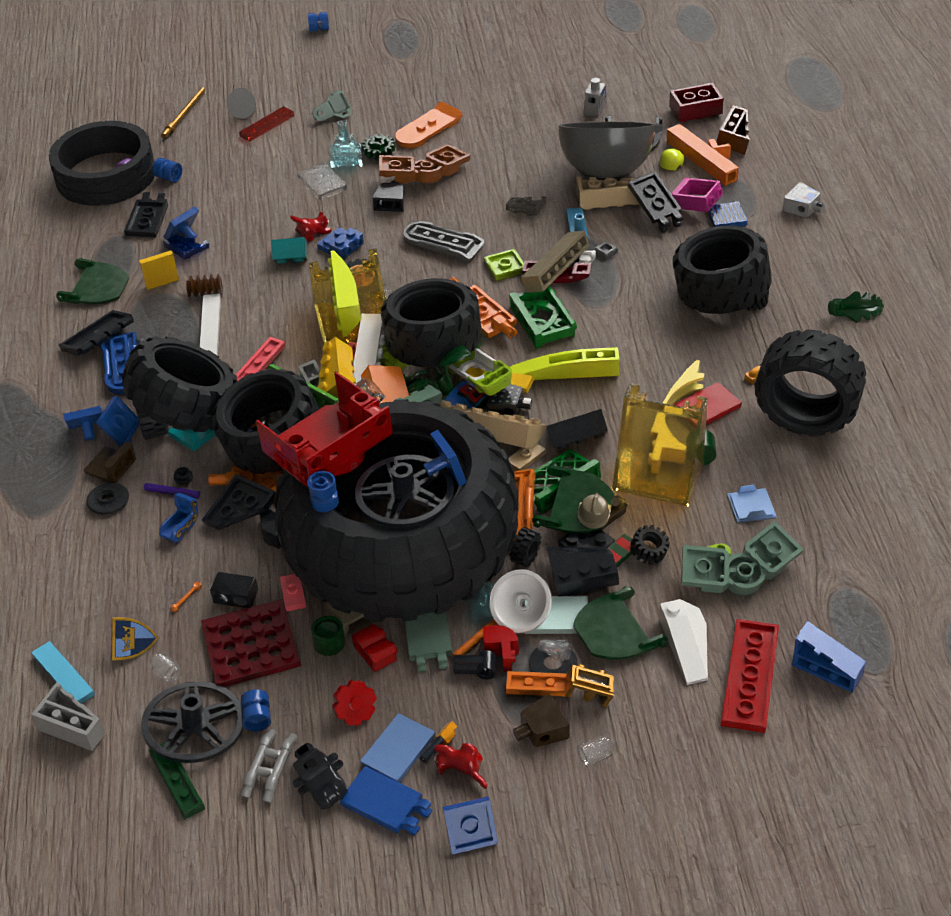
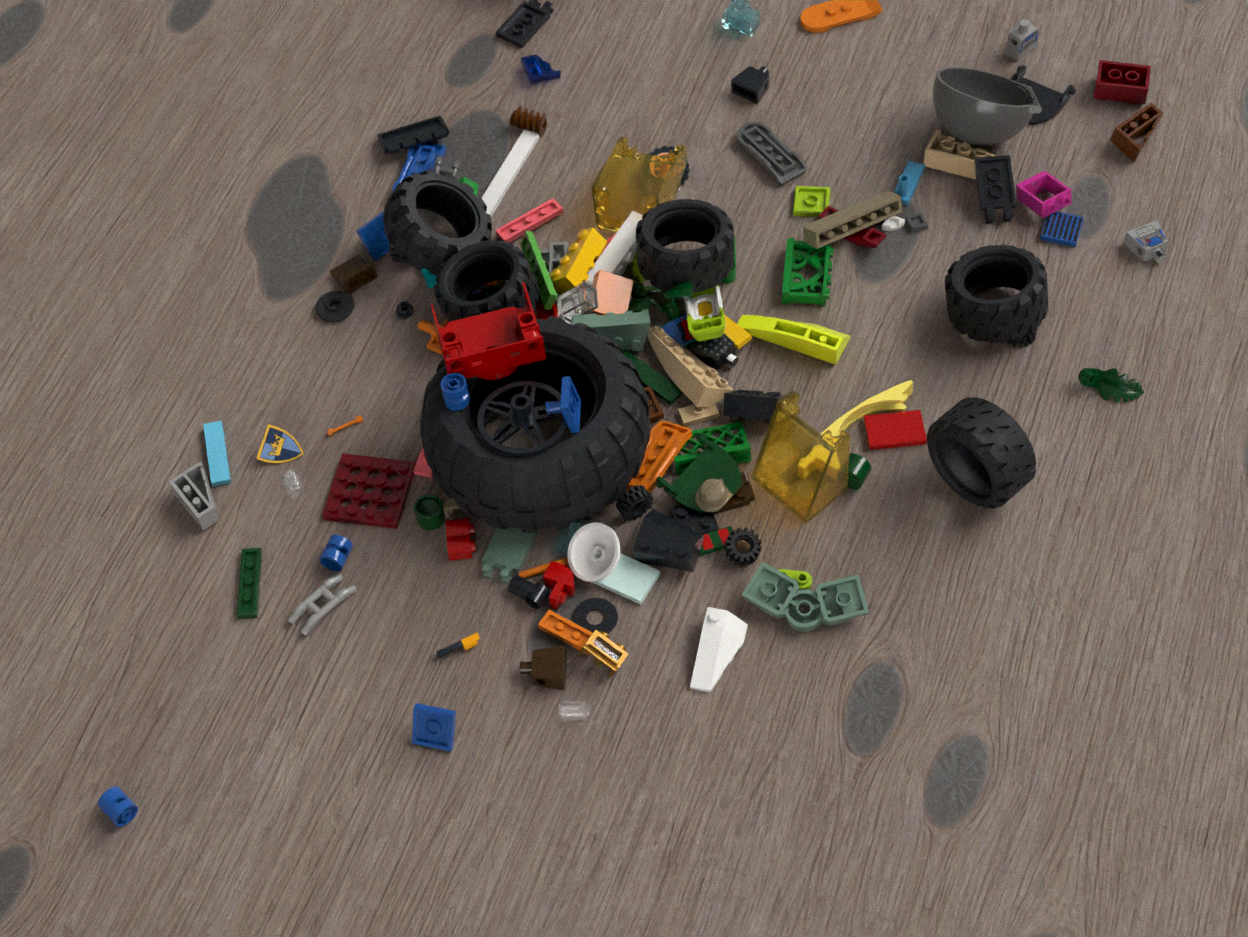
camera: 30 degrees right, 10 degrees up
dark green piece [56,258,129,304] -> none
blue tile [63,405,103,441] -> none
yellow tile [139,250,179,290] -> none
black wheel [141,682,244,763] -> none
dark purple bar [144,483,200,499] -> none
blue animal [159,493,198,543] -> none
blue tile [163,206,199,242] -> none
black plate [202,474,276,530] -> none
black piece [210,572,258,608] -> none
teal slope [271,237,307,264] -> none
red animal [290,212,332,242] -> none
black piece [293,743,349,810] -> none
clear tile [297,162,347,200] -> none
blue plate [317,227,364,259] -> none
neon yellow wedge [328,250,362,337] -> none
red plant [332,680,377,726] -> none
blue tile [339,766,433,836] -> none
medium blue tile [360,713,436,783] -> none
dark green gear [362,134,395,159] -> none
dark orange plate [379,144,470,184] -> none
red animal [434,743,487,789] -> none
orange plate [449,277,517,339] -> none
clear smoke wing [506,196,547,216] -> none
clear cone [539,639,572,661] -> none
dark green piece [573,586,668,660] -> none
neon yellow hair [659,149,684,171] -> none
orange brick [667,124,739,186] -> none
orange panel [708,139,731,159] -> none
red tile [721,619,779,733] -> none
light blue piece [727,485,776,523] -> none
blue wedge [792,621,866,693] -> none

